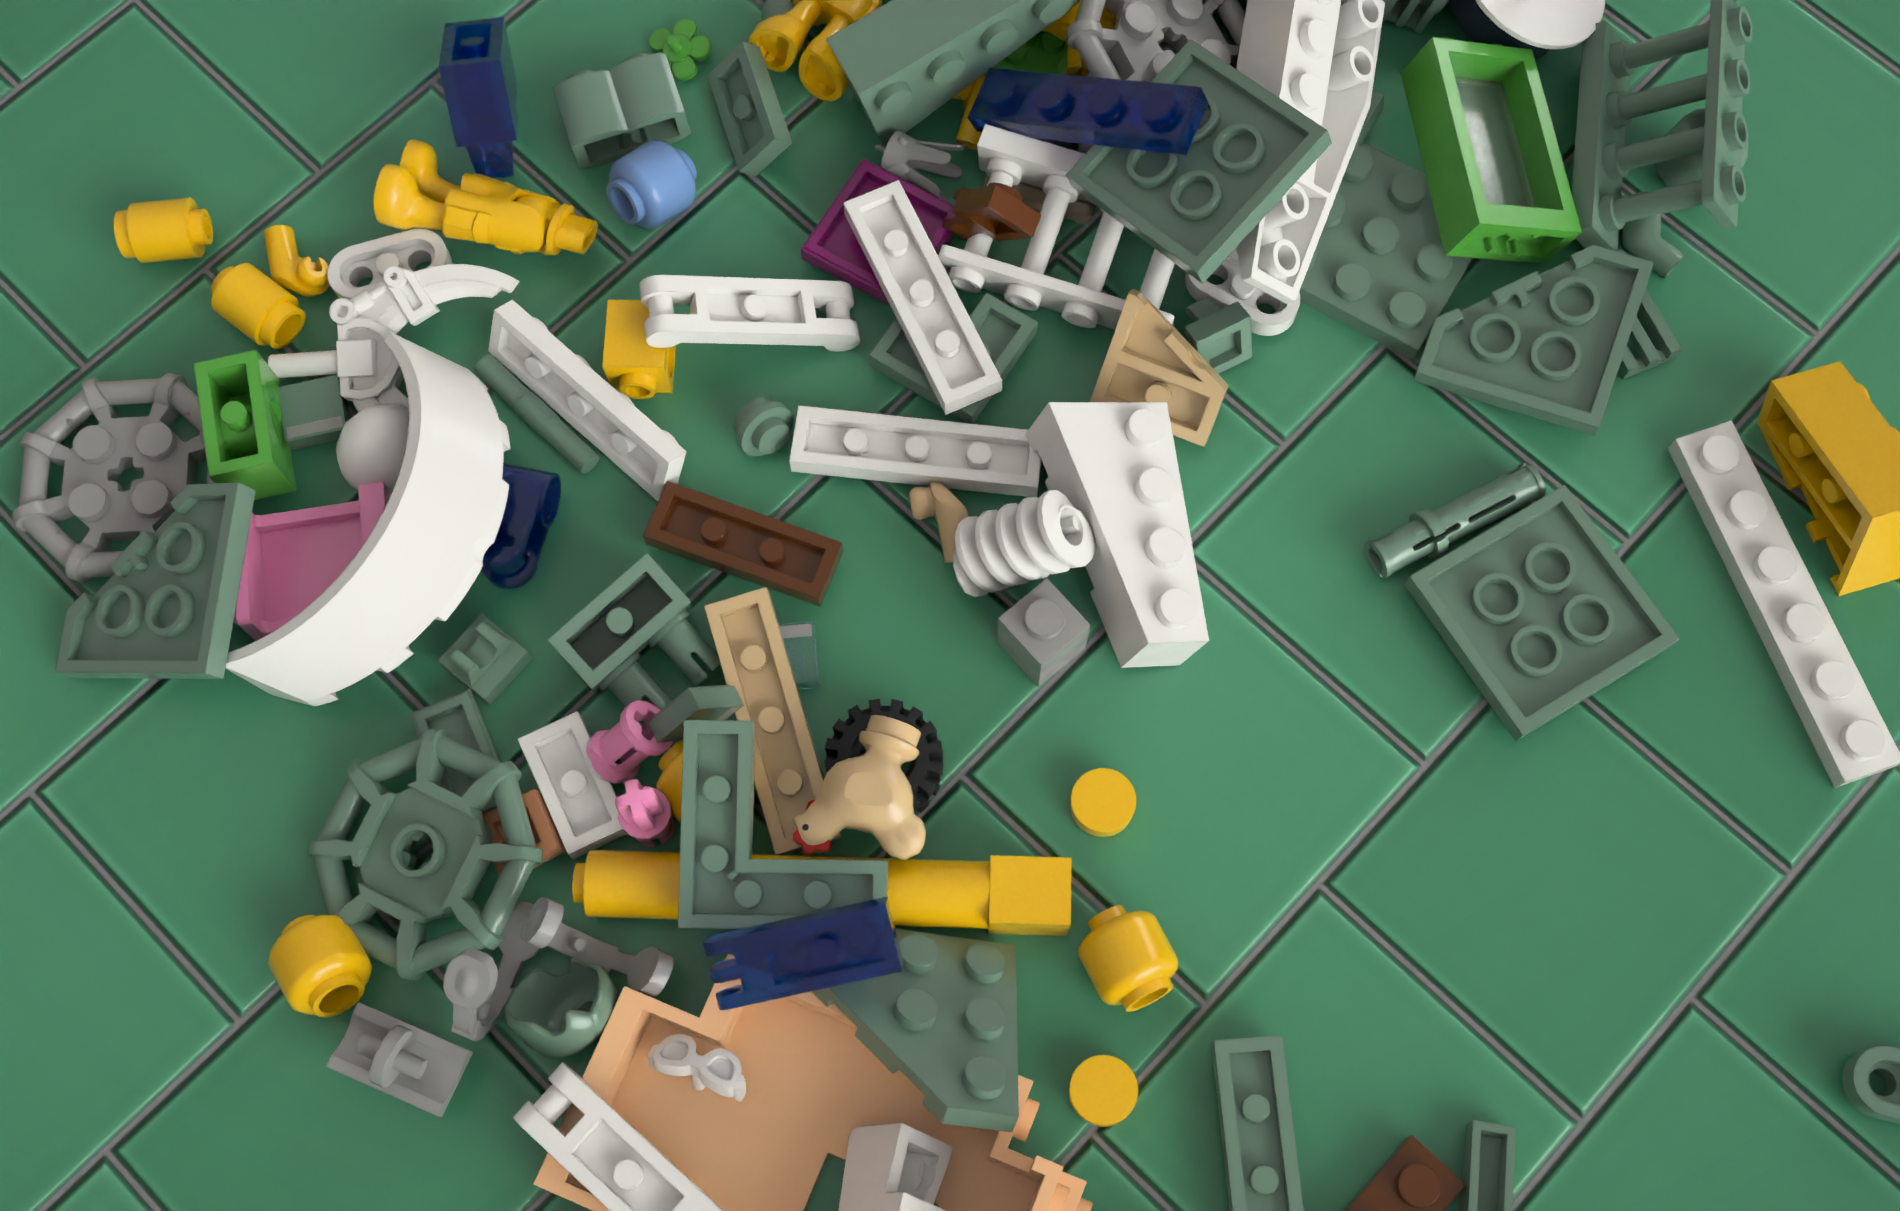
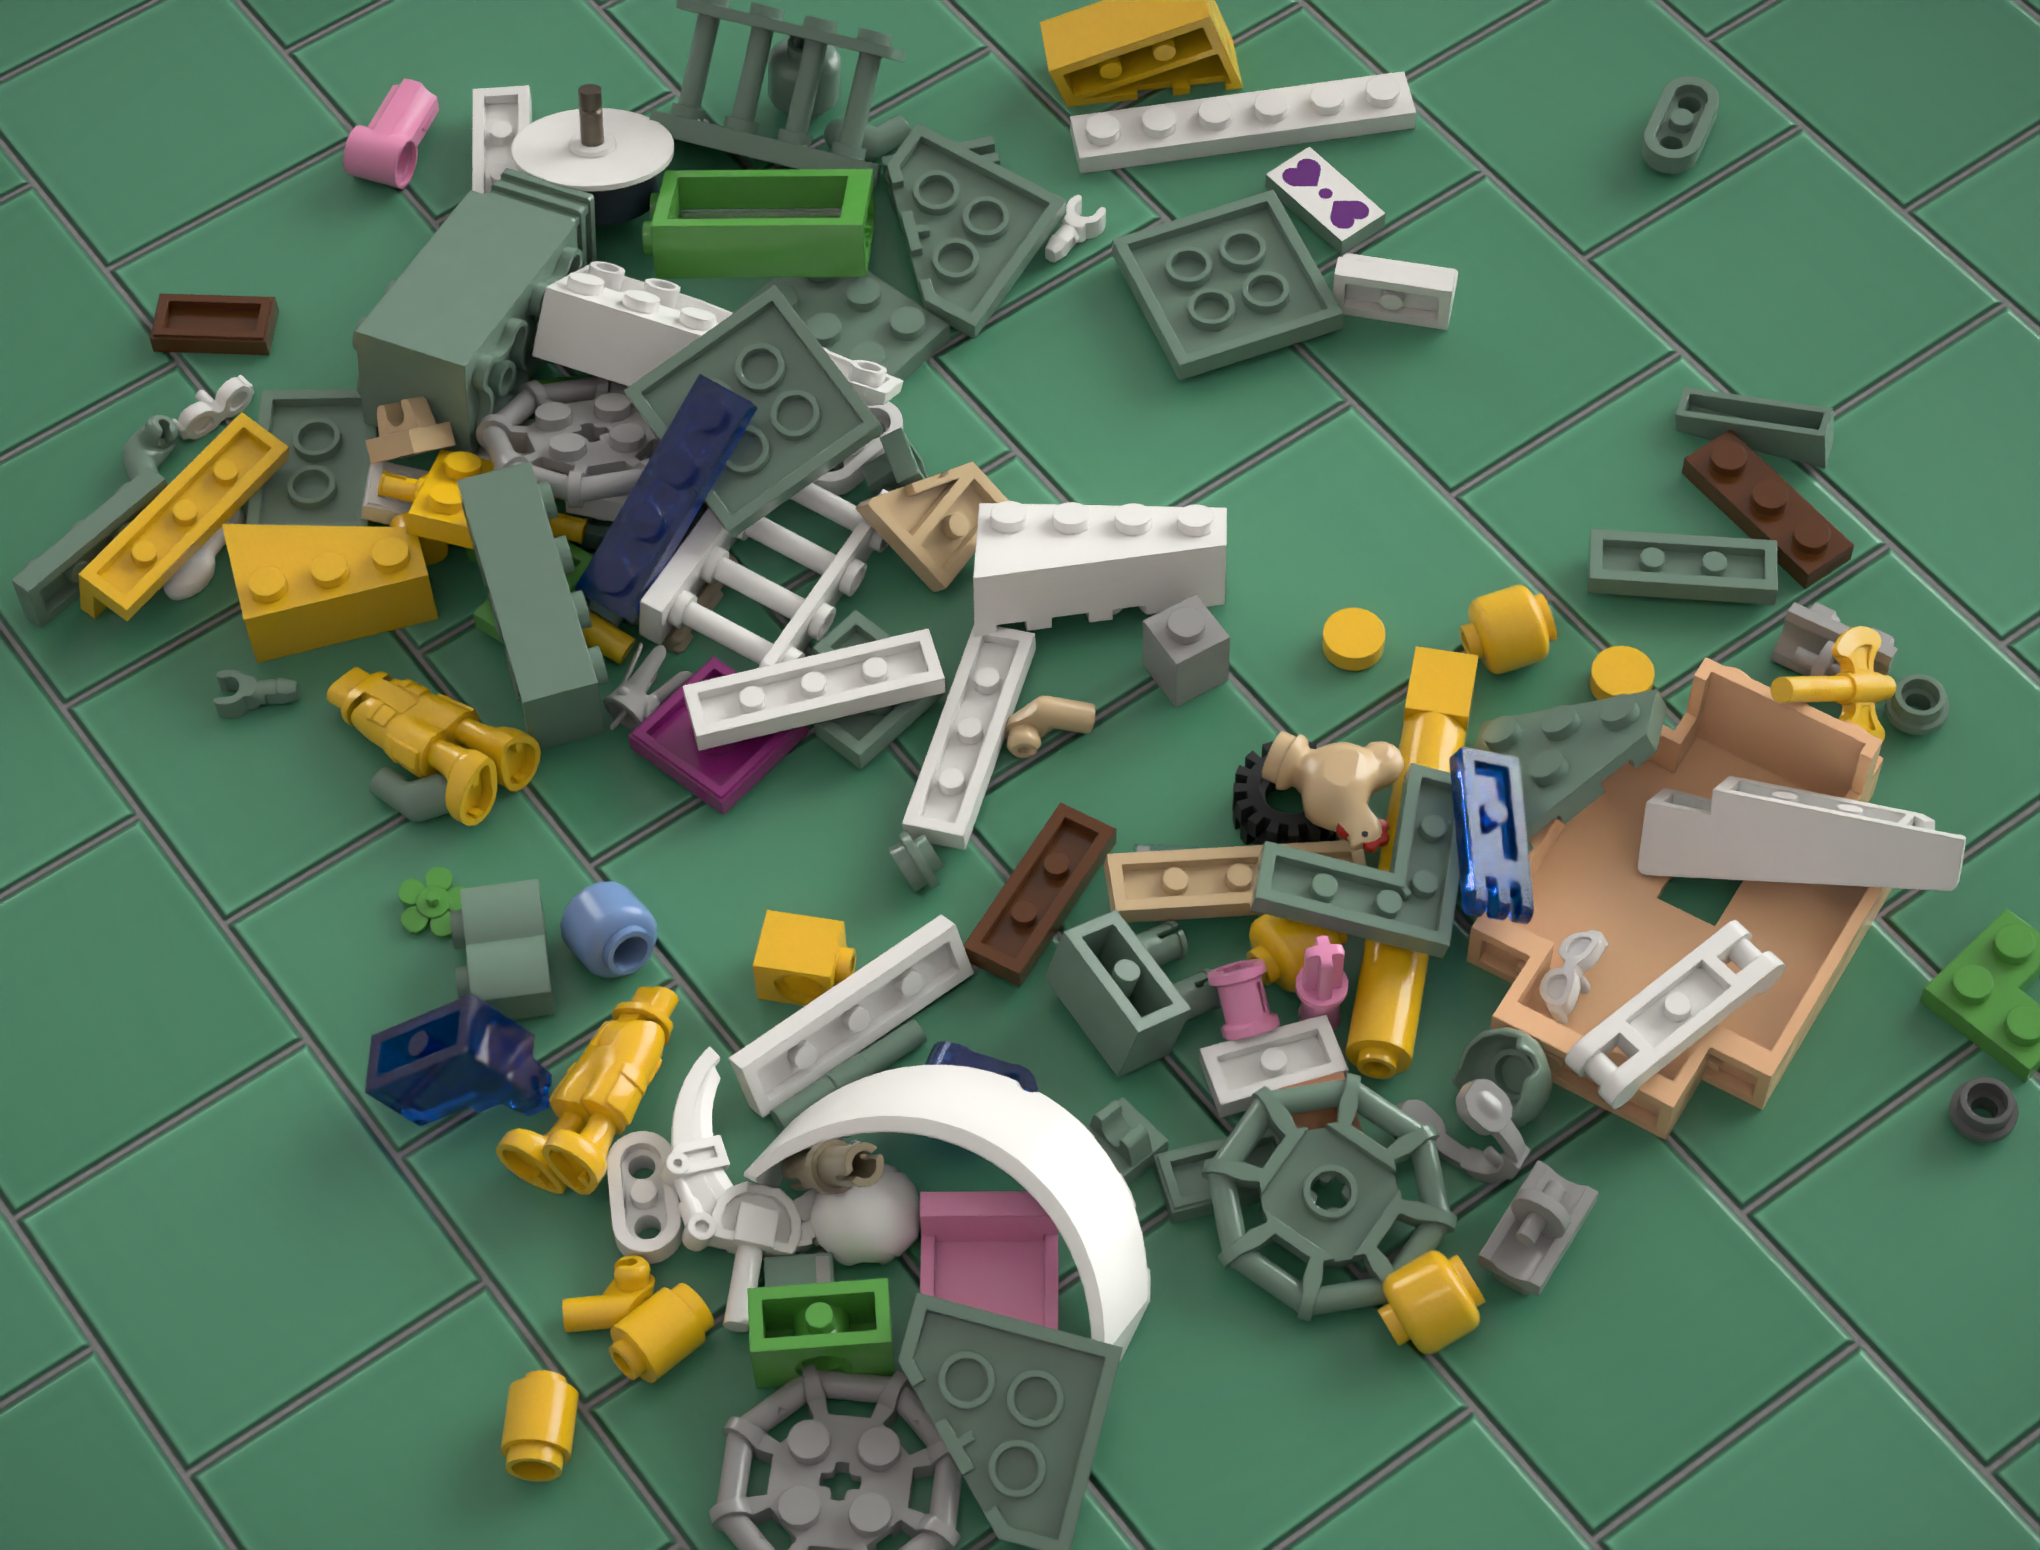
camera: 80 degrees left, 15 degrees down
light grey piece [521,897,674,998] -> none
white plate [639,275,860,352] -> none
sand green tile [648,685,744,742] -> none
sand green plate [707,41,793,176] -> none
reddish brown plate [942,182,1041,242] -> none
white piece [953,490,1096,597] -> none
sand green pin [1364,462,1546,579] -> none
none -> dark tan pin [781,1139,884,1195]
none -> white piece [1045,195,1106,262]
none -> tile [1265,147,1386,255]
none -> white panel [1333,253,1458,330]

